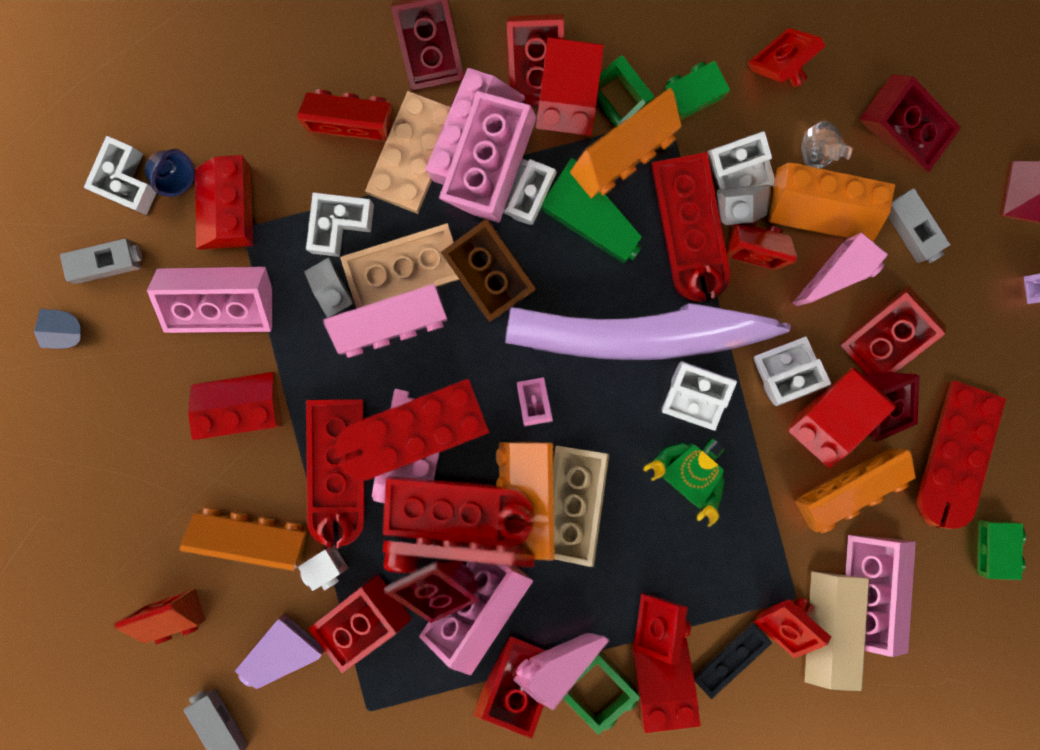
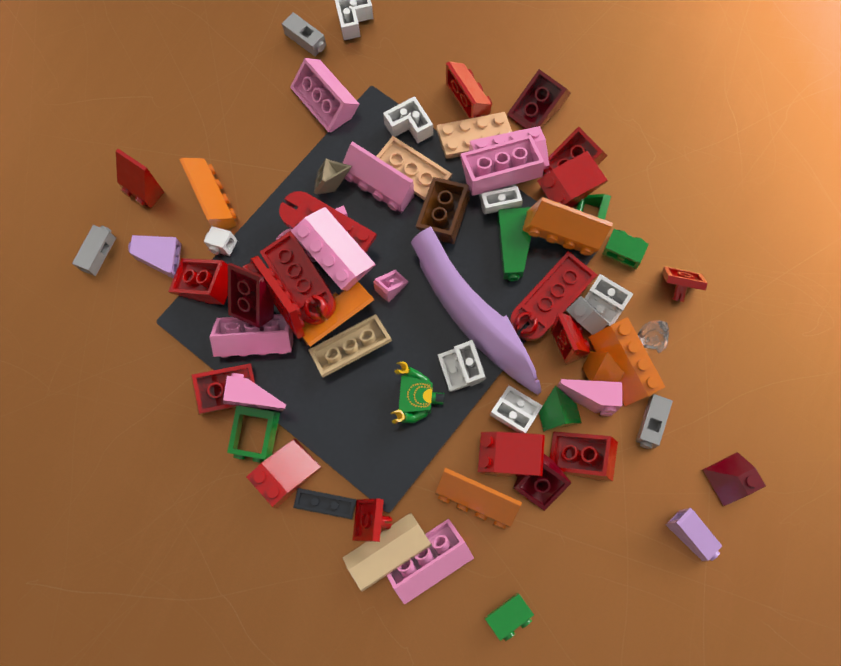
camera: 65 degrees right, 15 degrees down
sand blue brick [34,309,81,349] -> none
dark blue helmet [145,149,195,197] -> none
red slope [188,372,283,440] -> none
red slope [195,155,253,250] -> none
light grey slope [304,258,356,318] -> none
red plate [306,399,365,548] -> none
red tile [634,594,691,665] -> none
dark red slope [859,74,961,173] -> none
red plate [917,380,1006,529] -> none
none -> bright pink slope [291,207,376,291]
none -> dark tan slope [314,158,352,194]
none -> green slope [538,385,582,432]
none -> orange slope [582,351,625,382]

